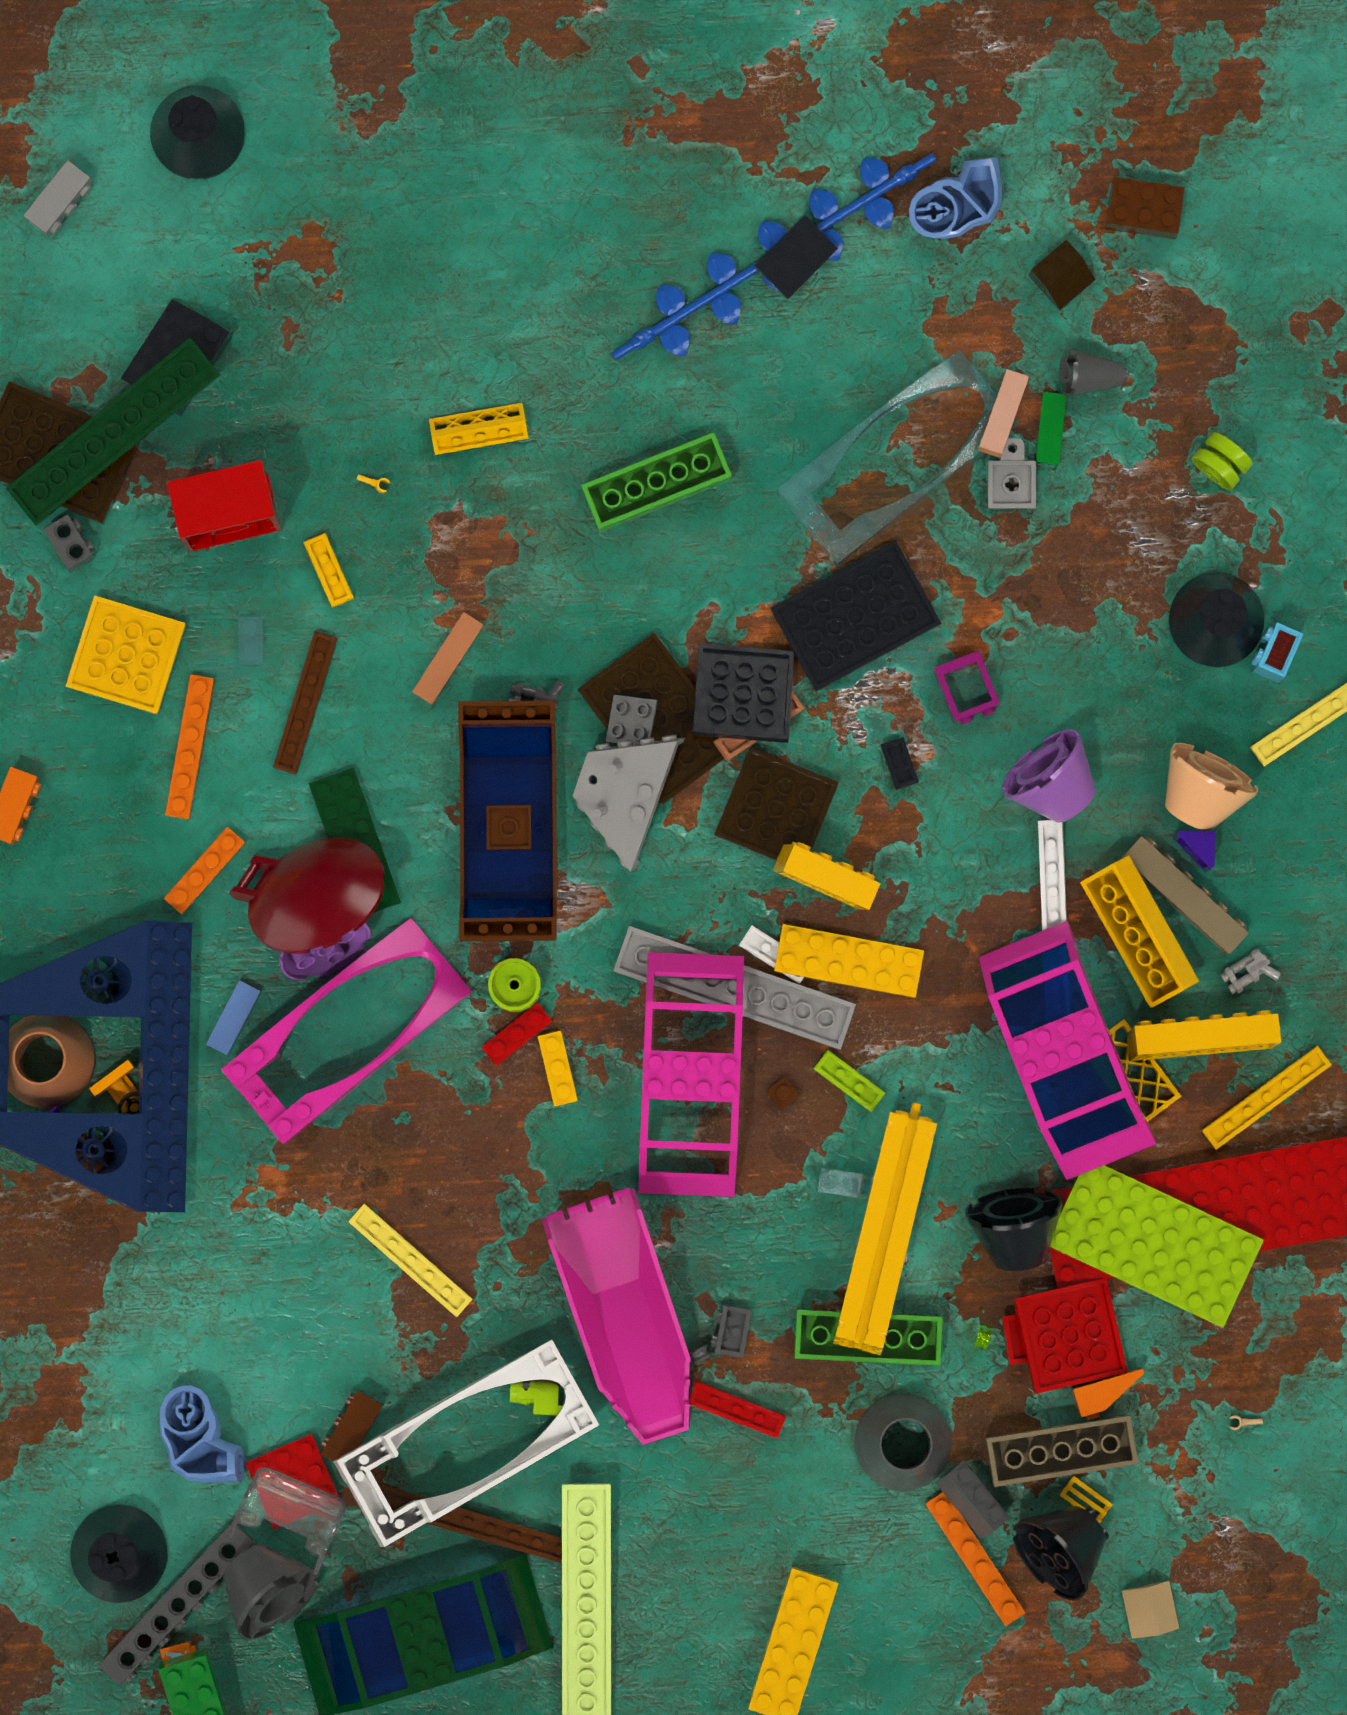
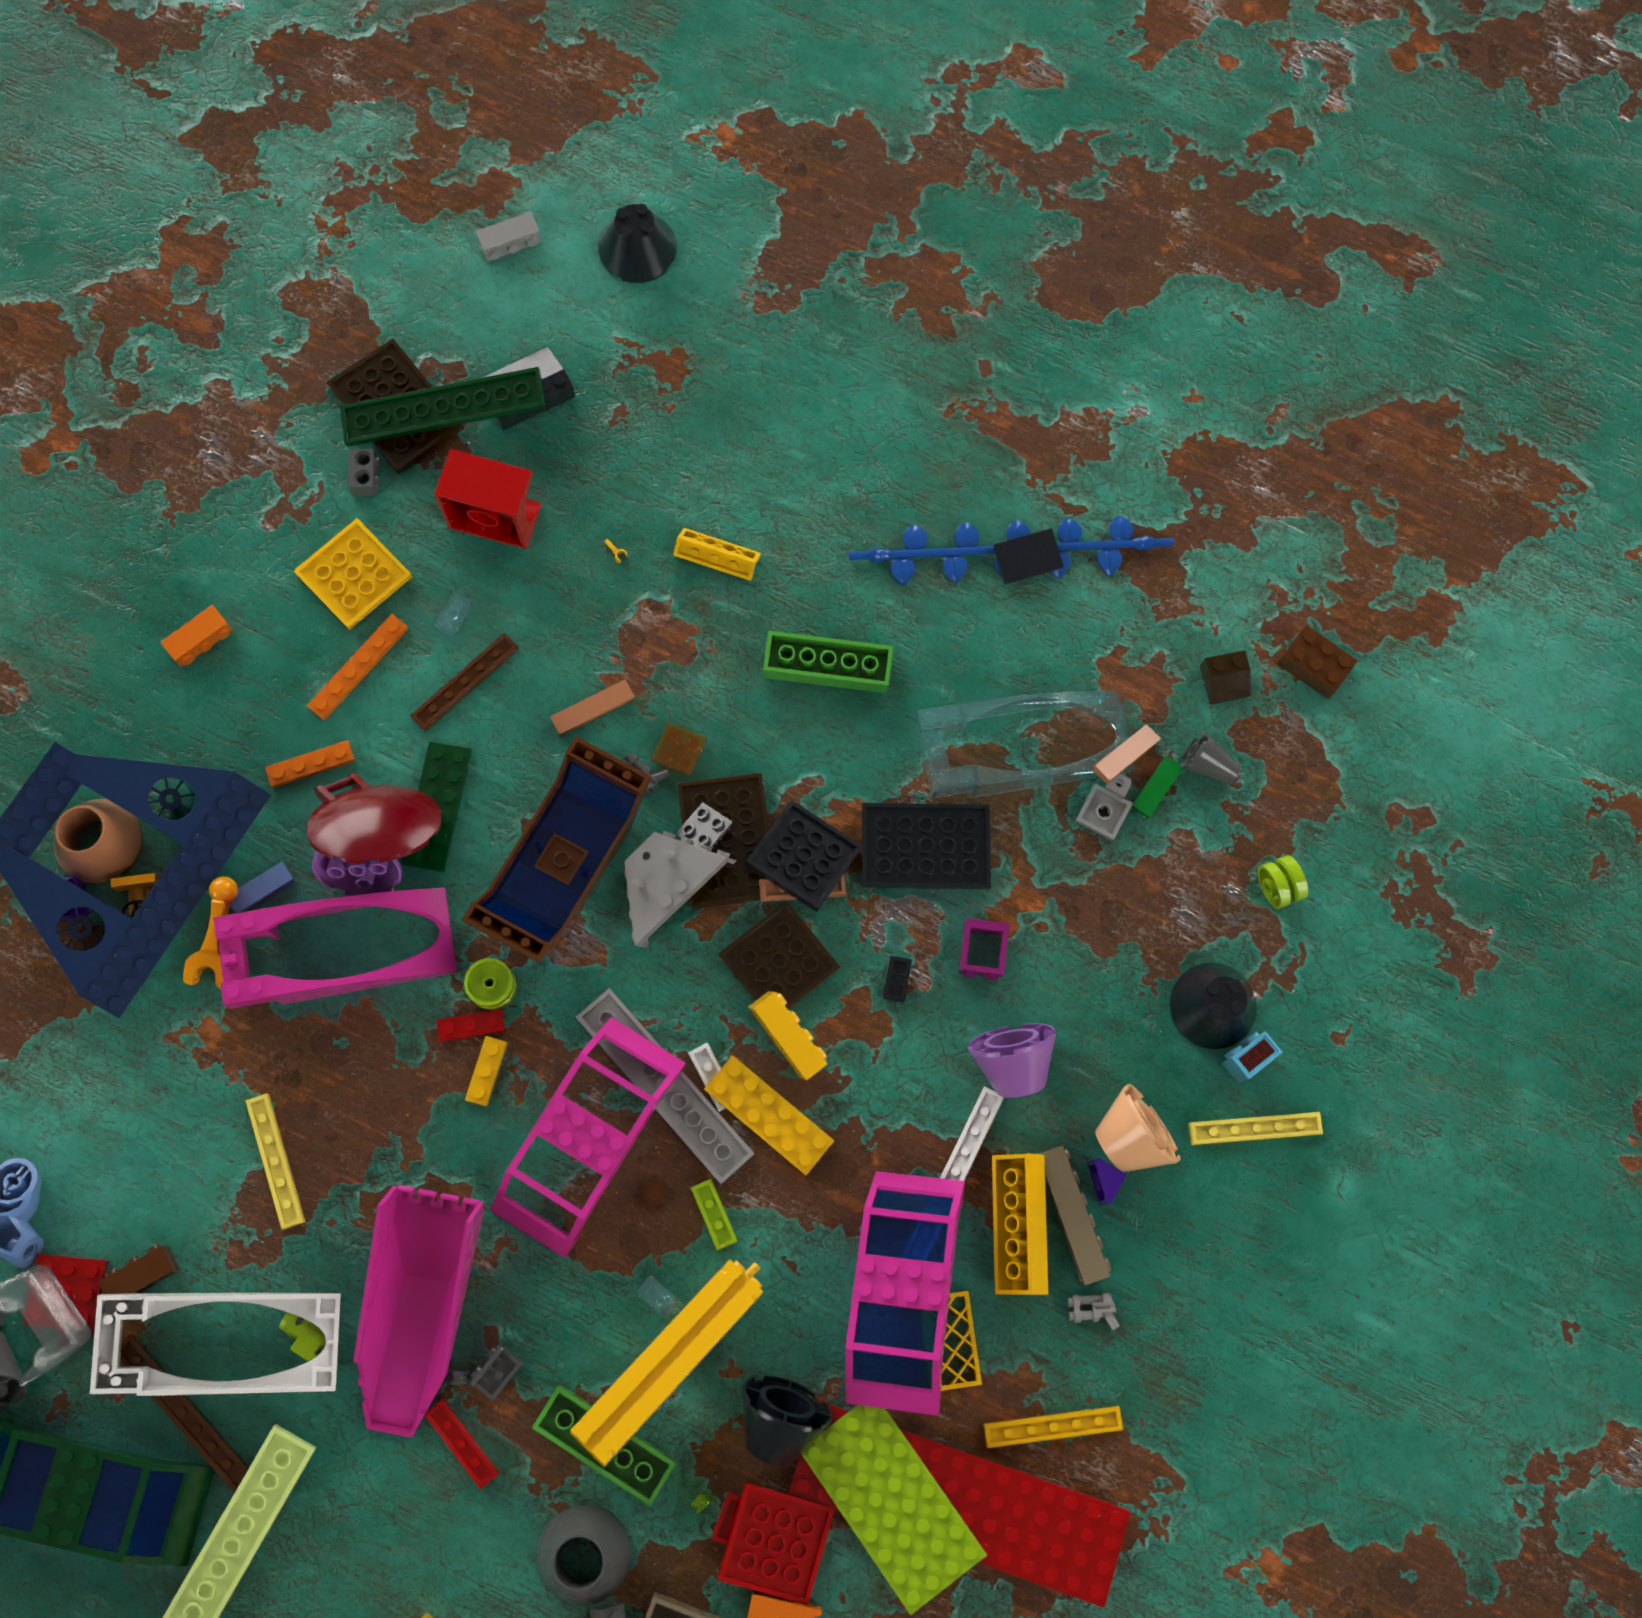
camera: 25 degrees right, 10 degrees down
yellow tile [303,533,354,608] -> none
medium blue piece [909,158,1003,239] -> none
yellow brick [1128,1010,1281,1061] -> none
none -> light orange piece [183,876,238,990]
none -> clear orange plate [651,722,707,777]

